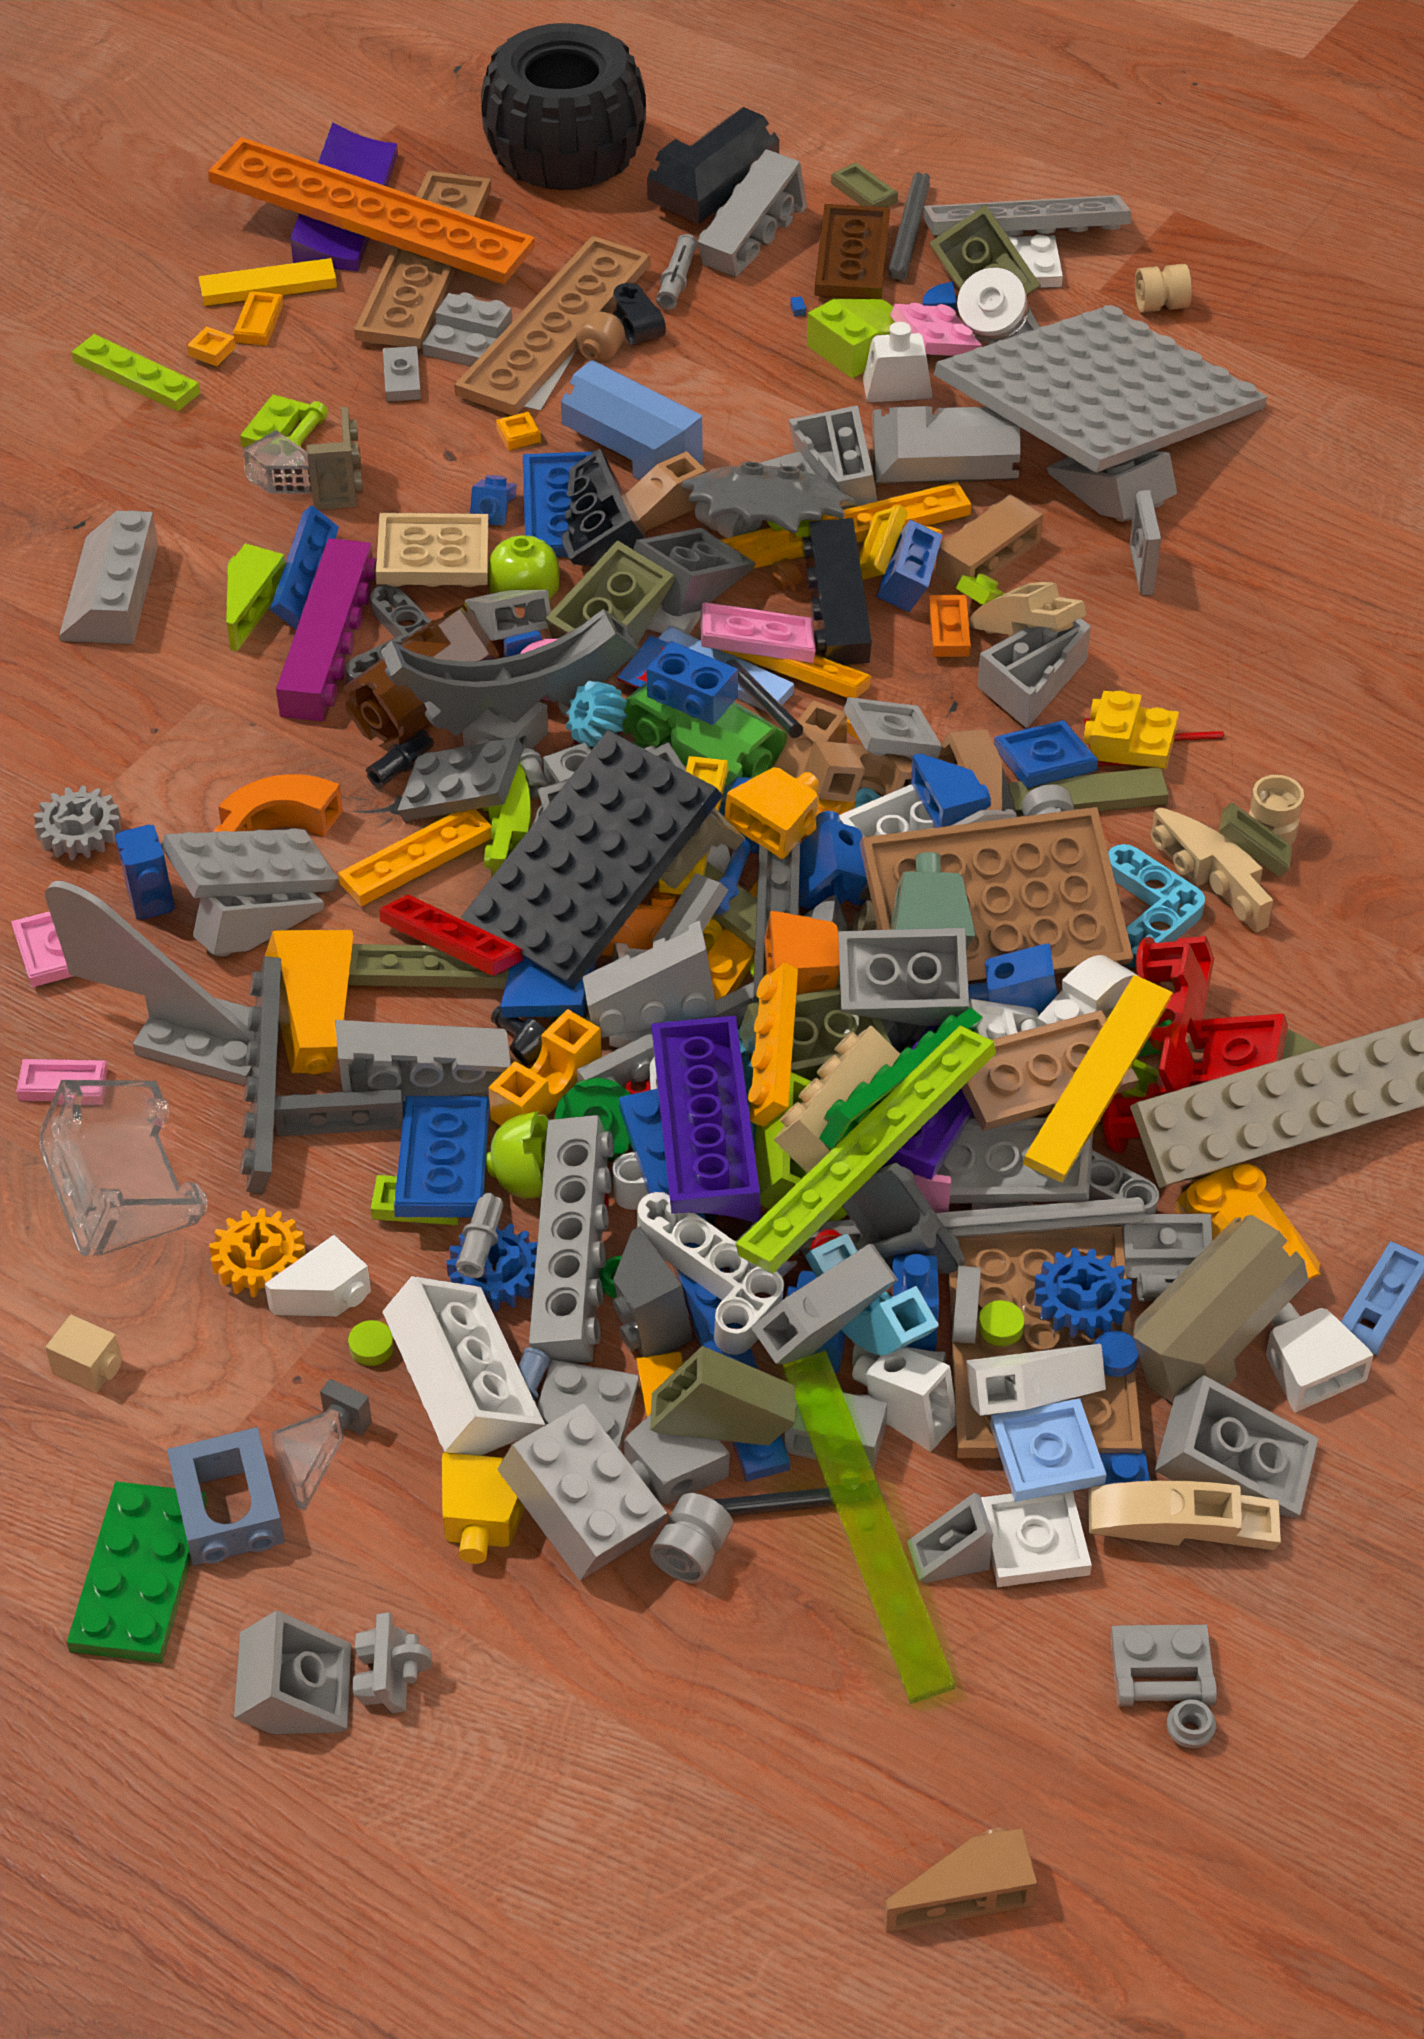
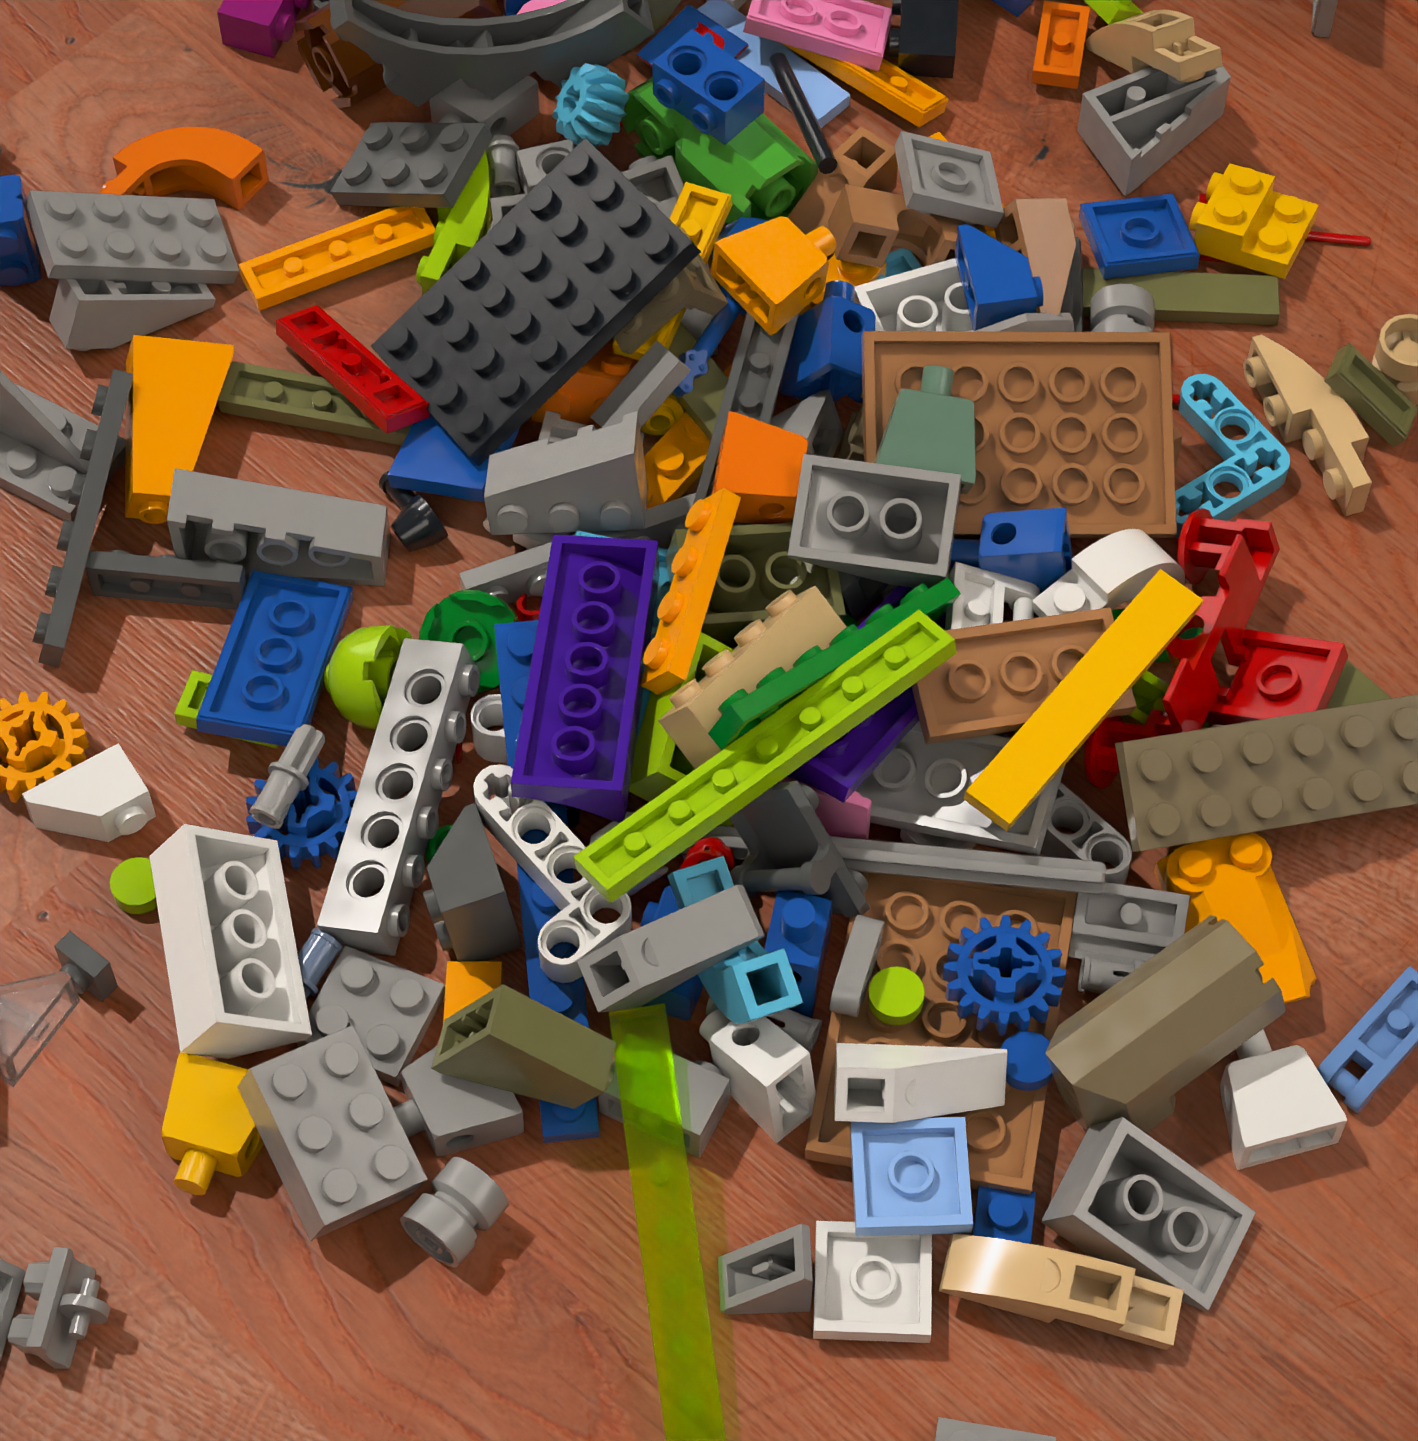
camera: 10 degrees right, 10 degrees up
black axle [366,730,434,788] -> none
light orange arch [488,1009,602,1125] -> none
black bar [713,1482,879,1516] -> none

